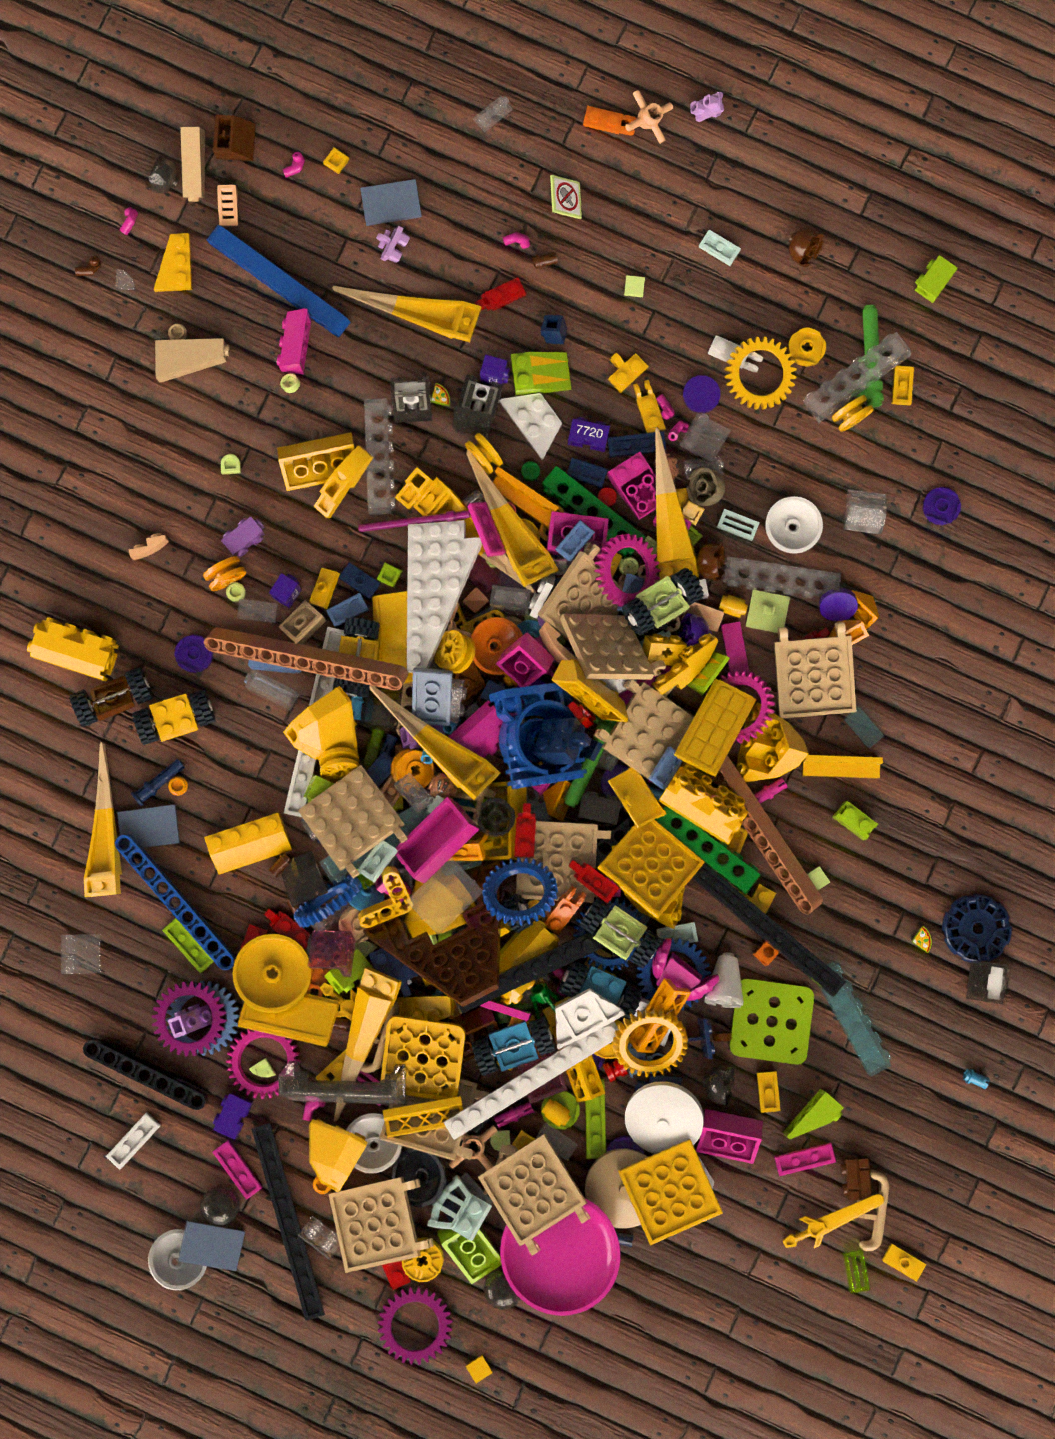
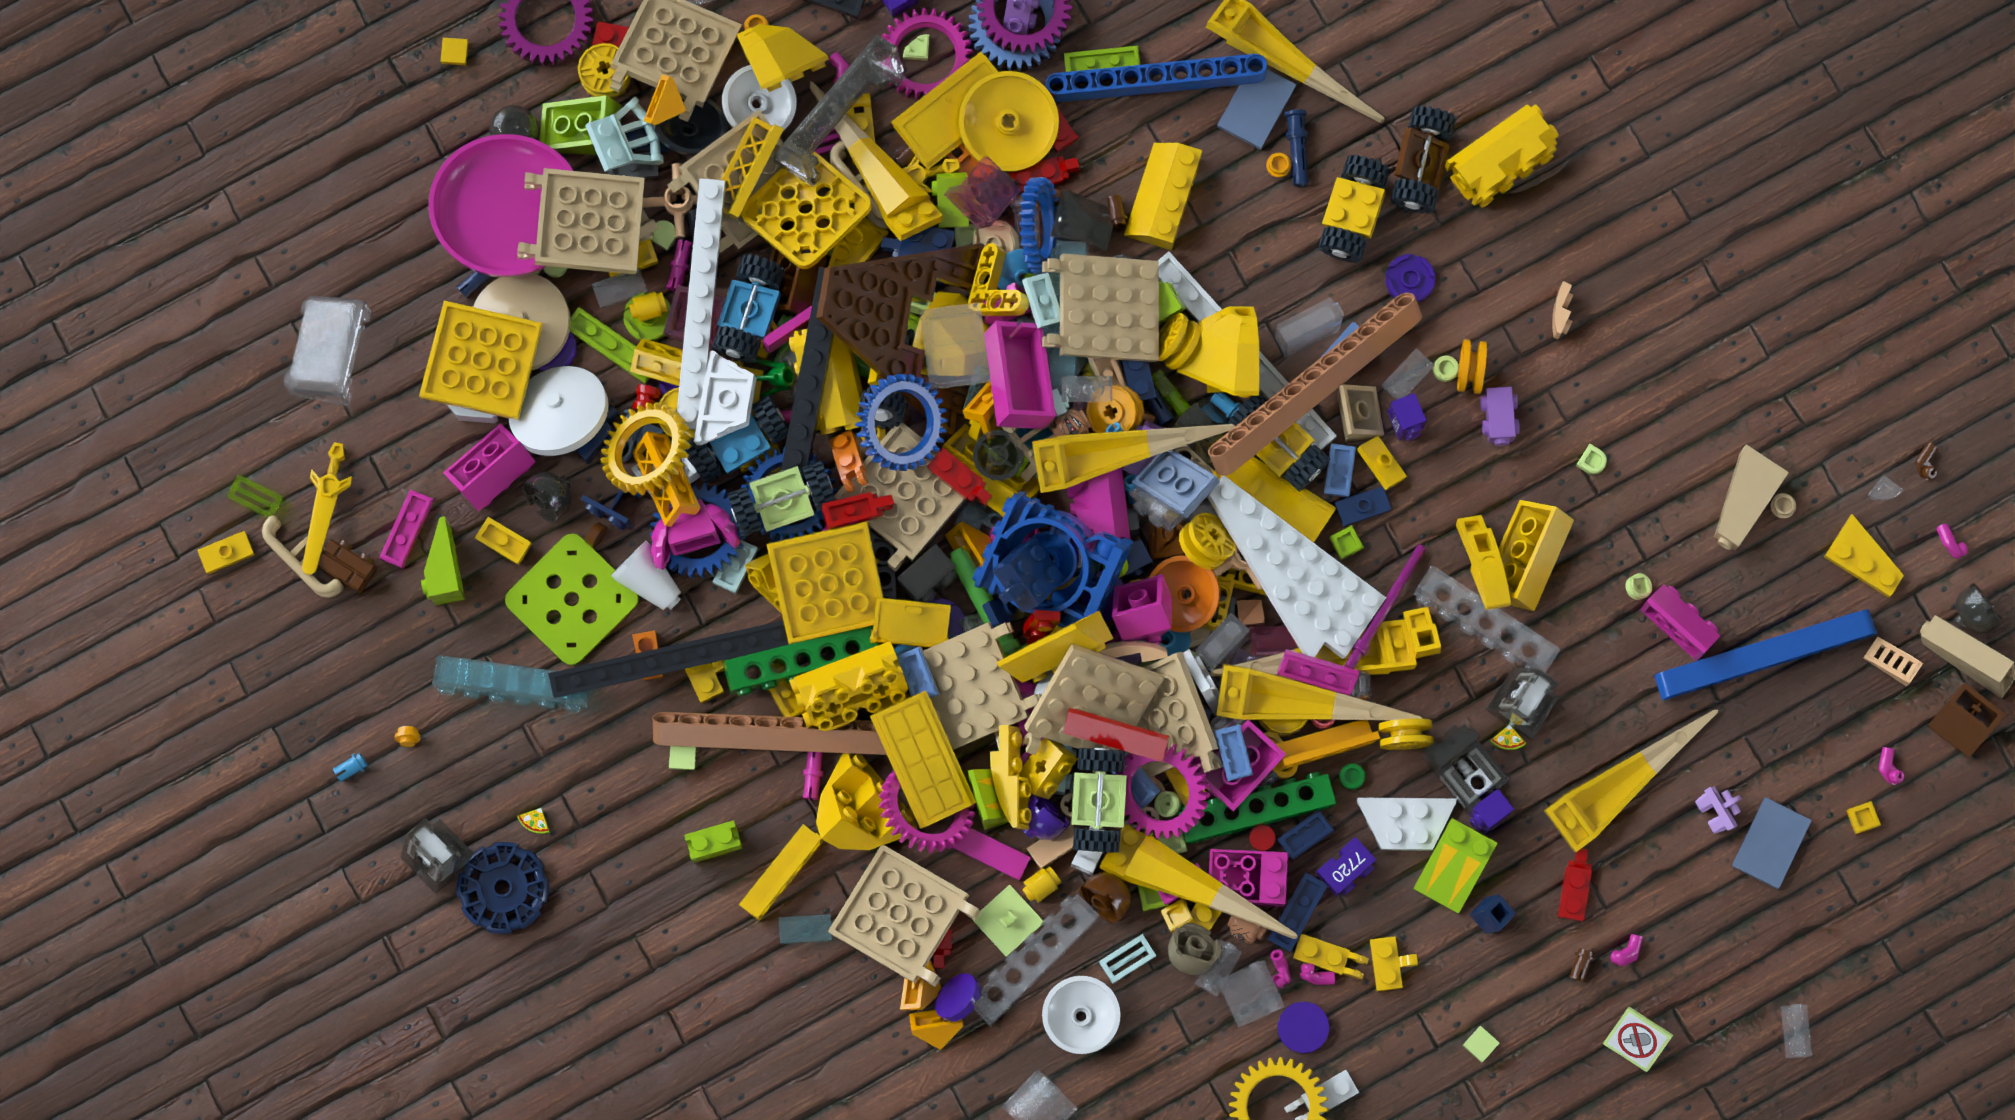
camera: 130 degrees right, 5 degrees down
none -> clear windscreen [284,296,371,406]
none -> light orange plate [395,726,421,747]
none -> light orange slope [643,75,686,125]
none -> tile [1063,707,1169,762]

